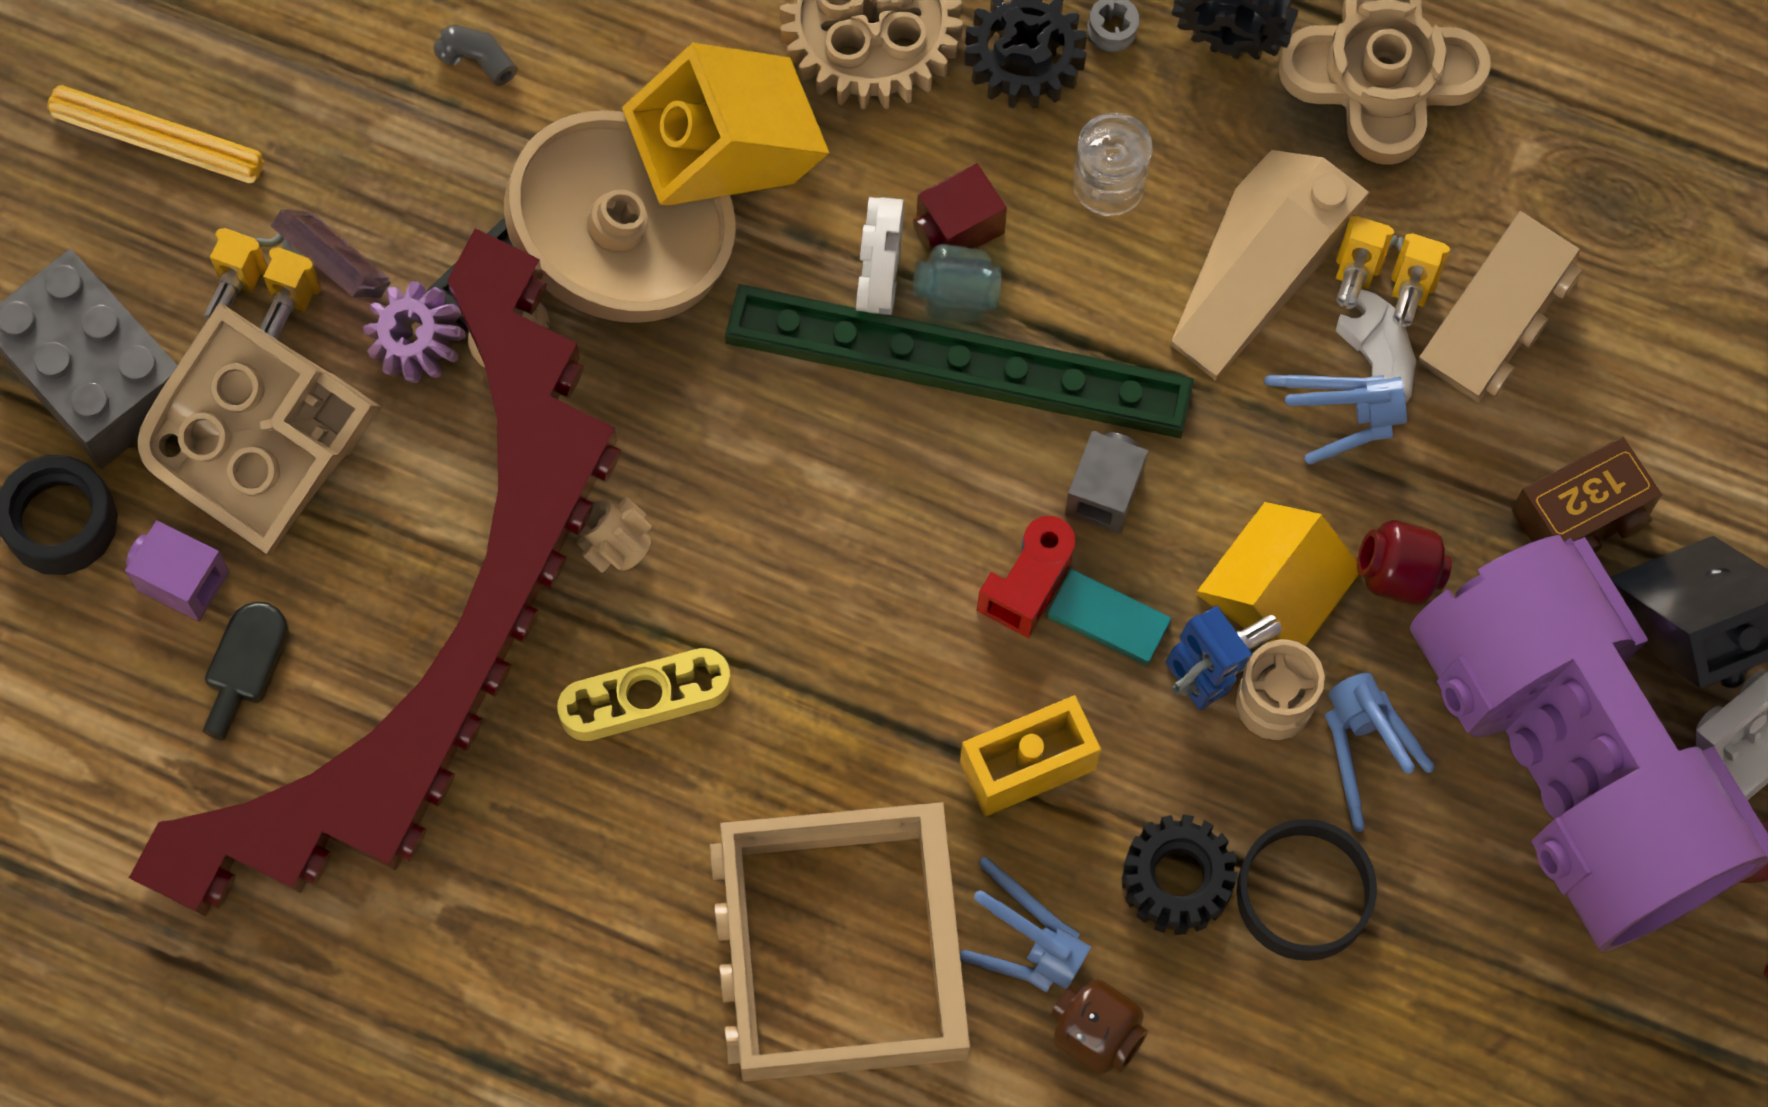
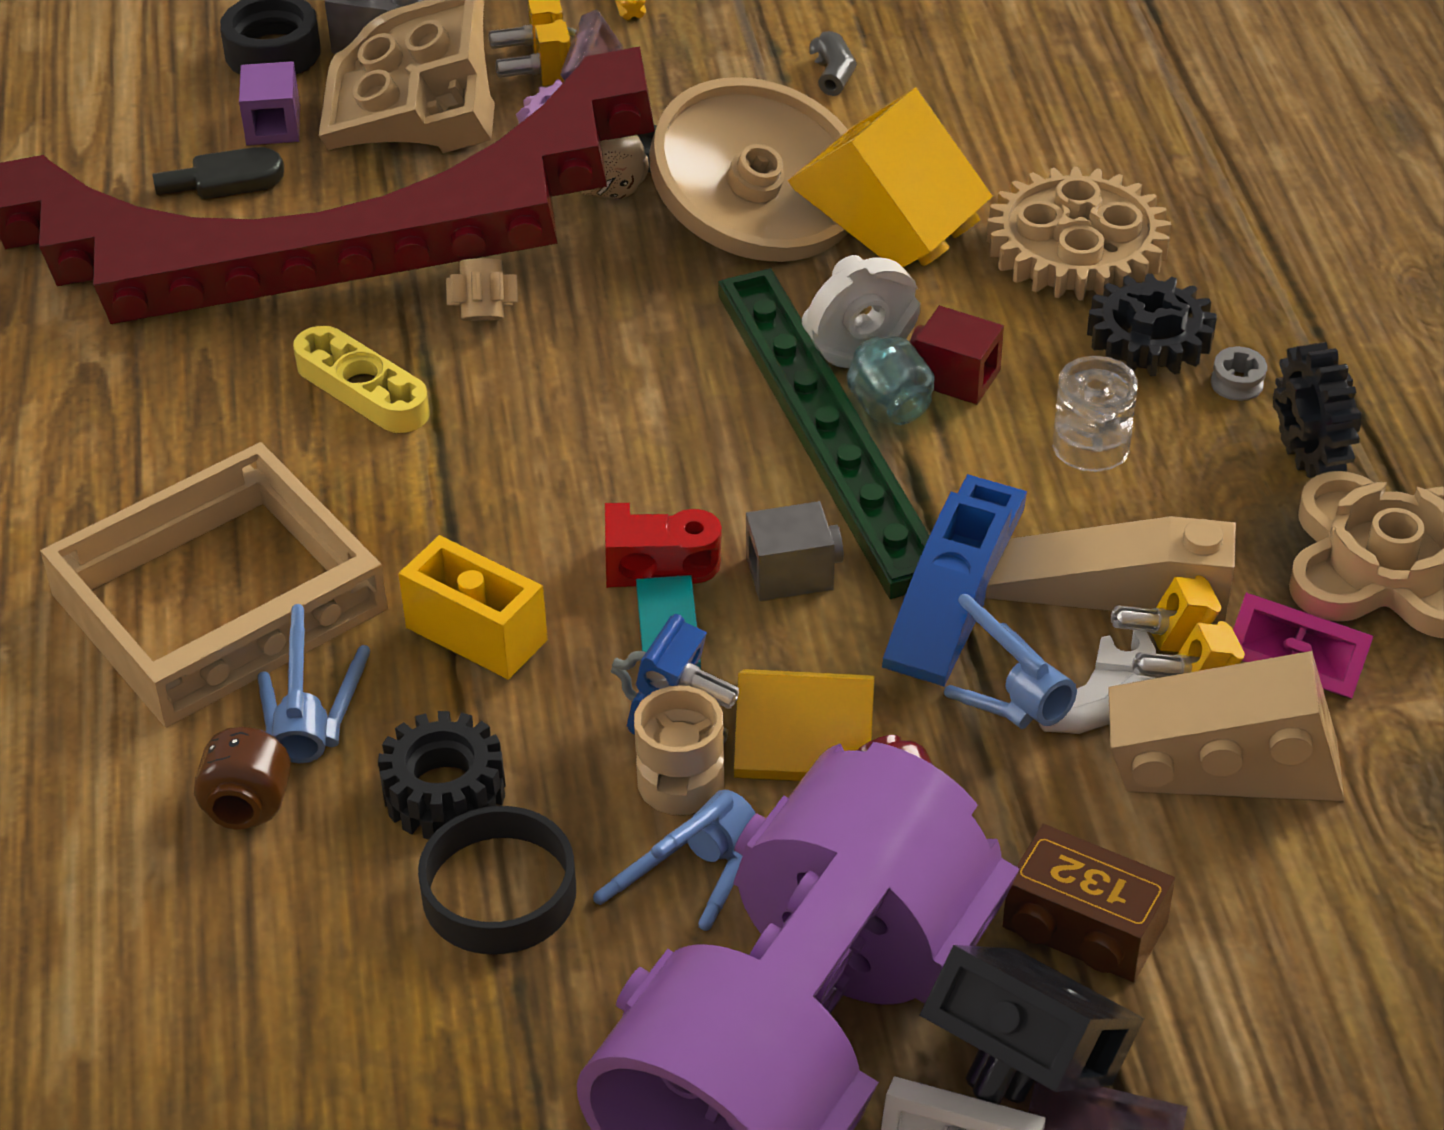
camera: 60 degrees right, 25 degrees down
none -> blue slope [882,474,1027,686]
none -> dark pink slope [1233,592,1373,699]

